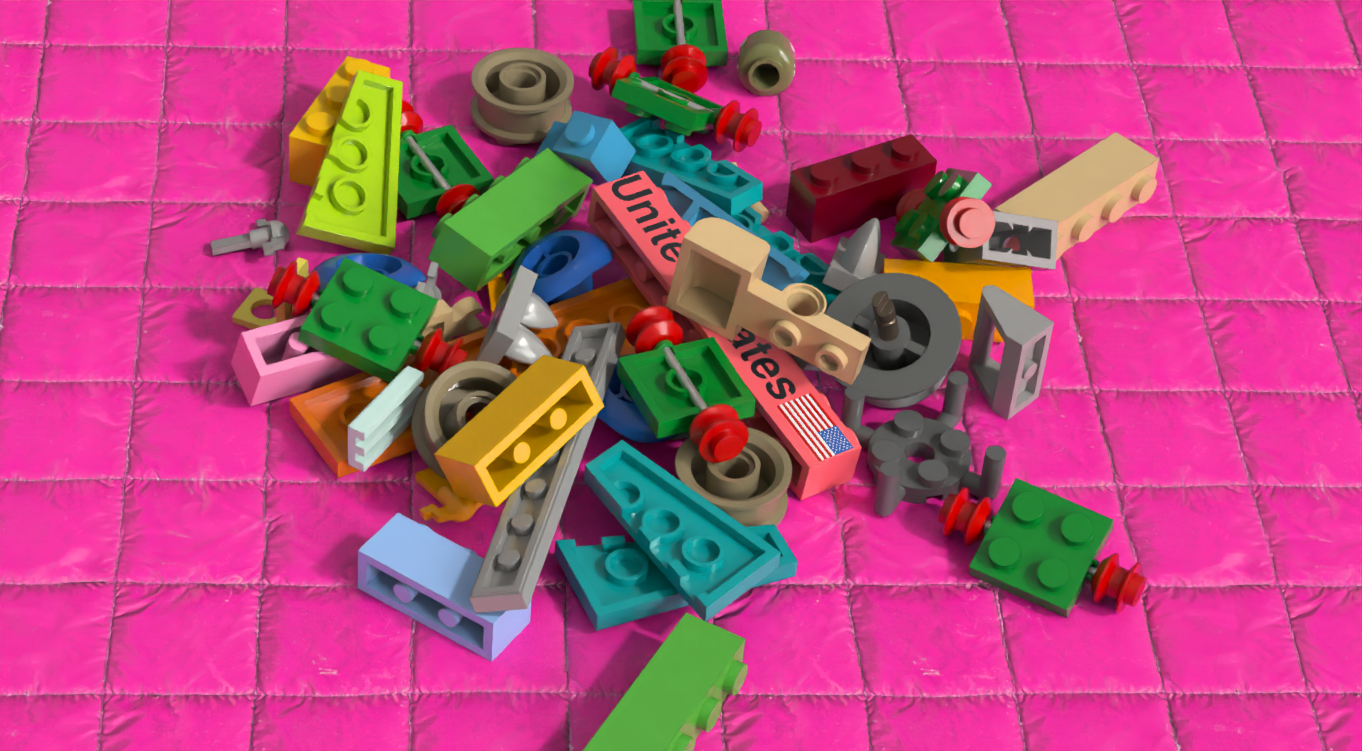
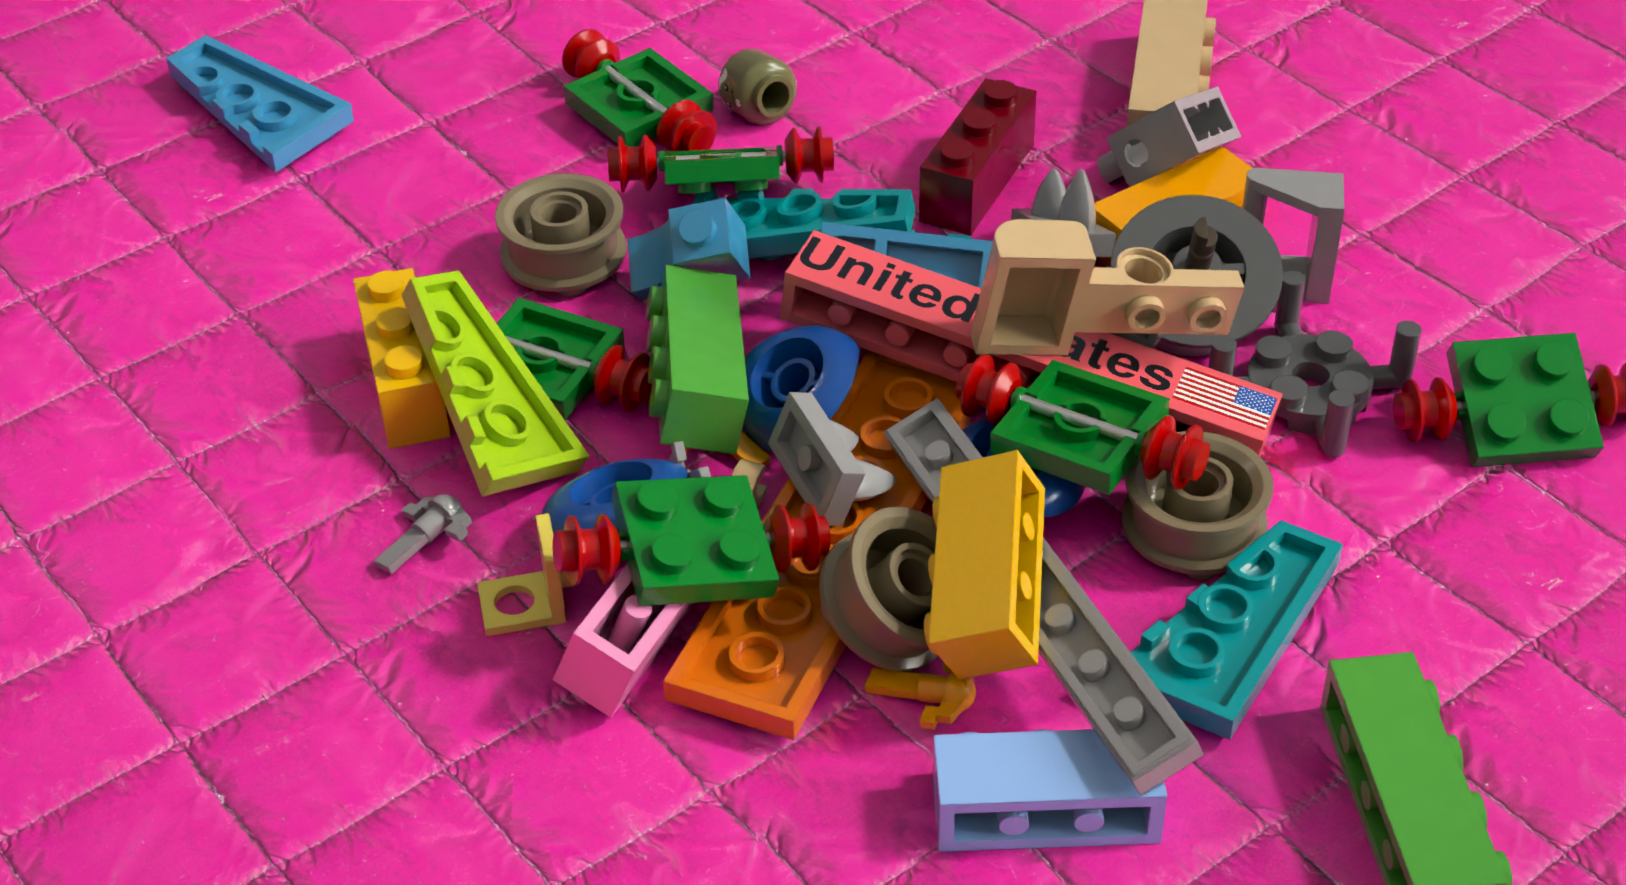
camera: 30 degrees left, 0 degrees up
light aqua tile [348,366,424,472] -> none
teal wing [584,440,781,621] -> none
plate [890,168,995,263] -> none

